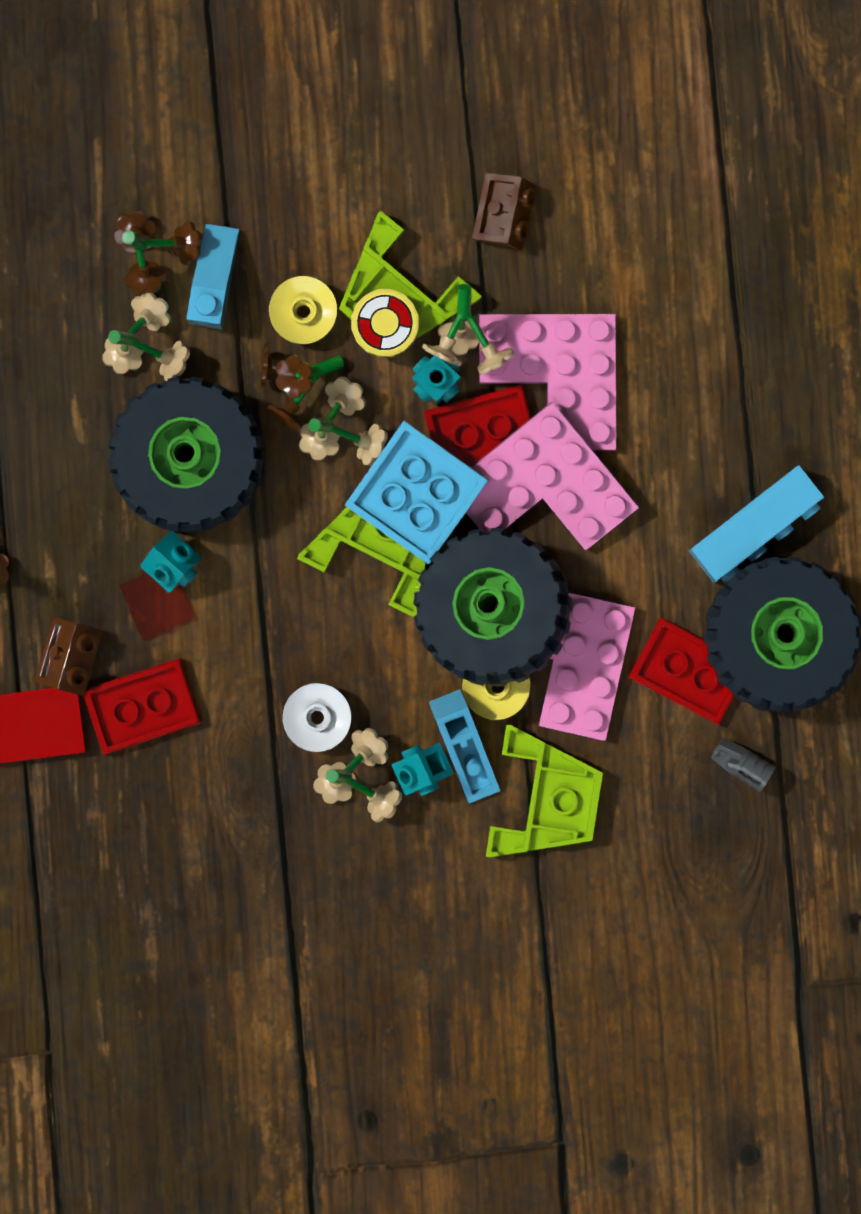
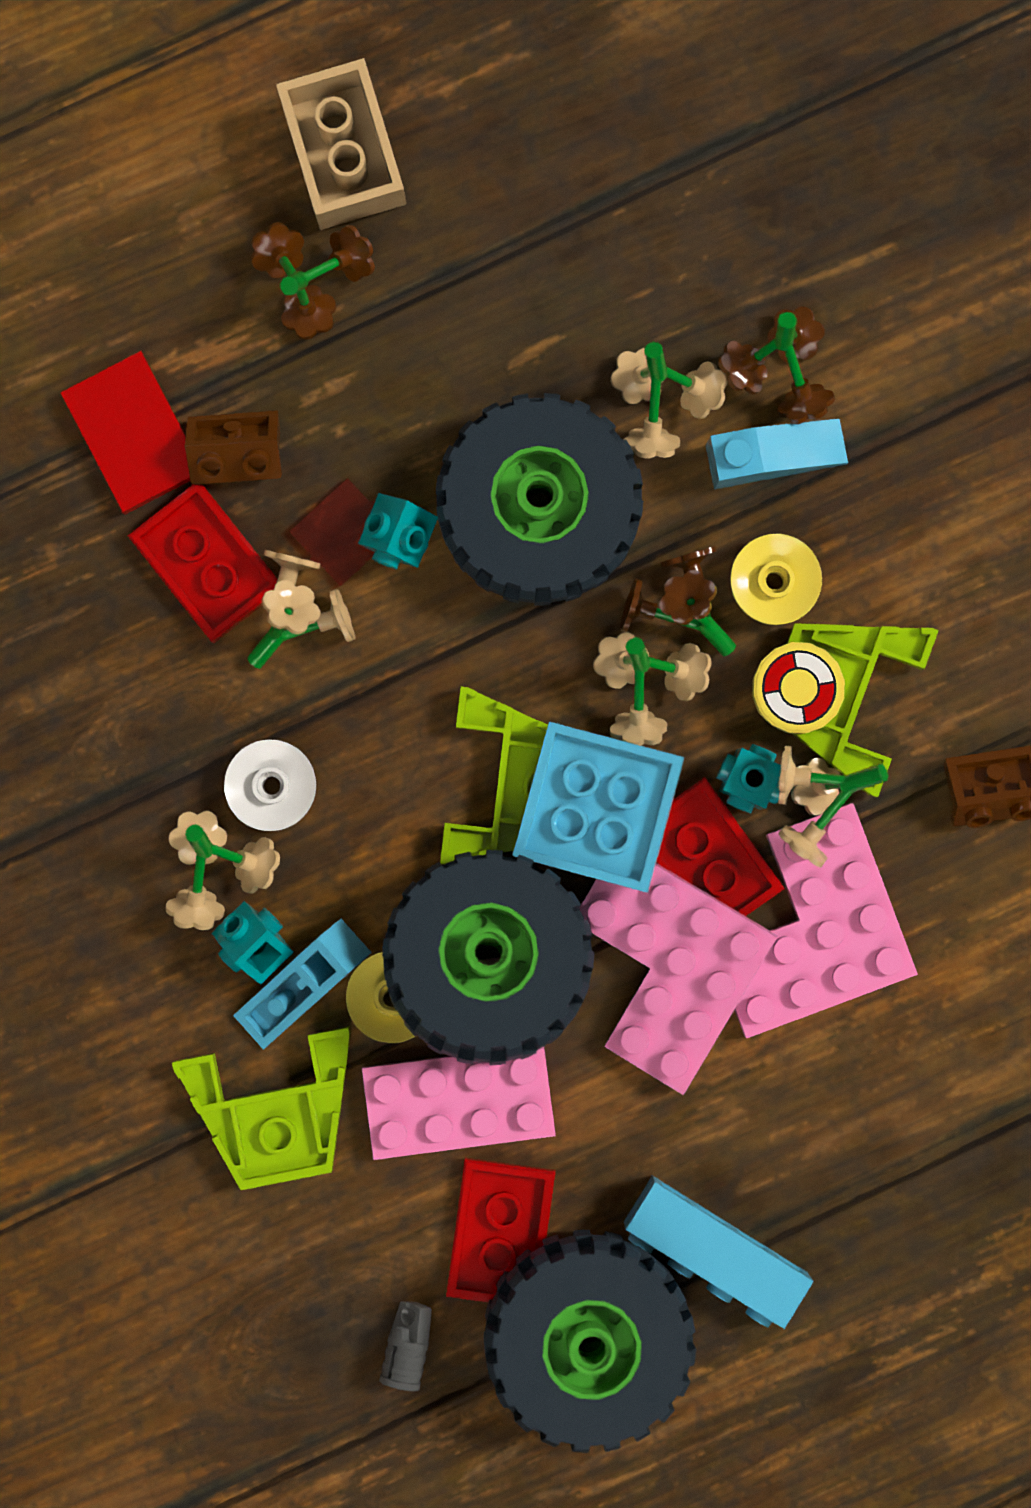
camera: 65 degrees right, 0 degrees up
none -> tan plant [247,550,356,669]

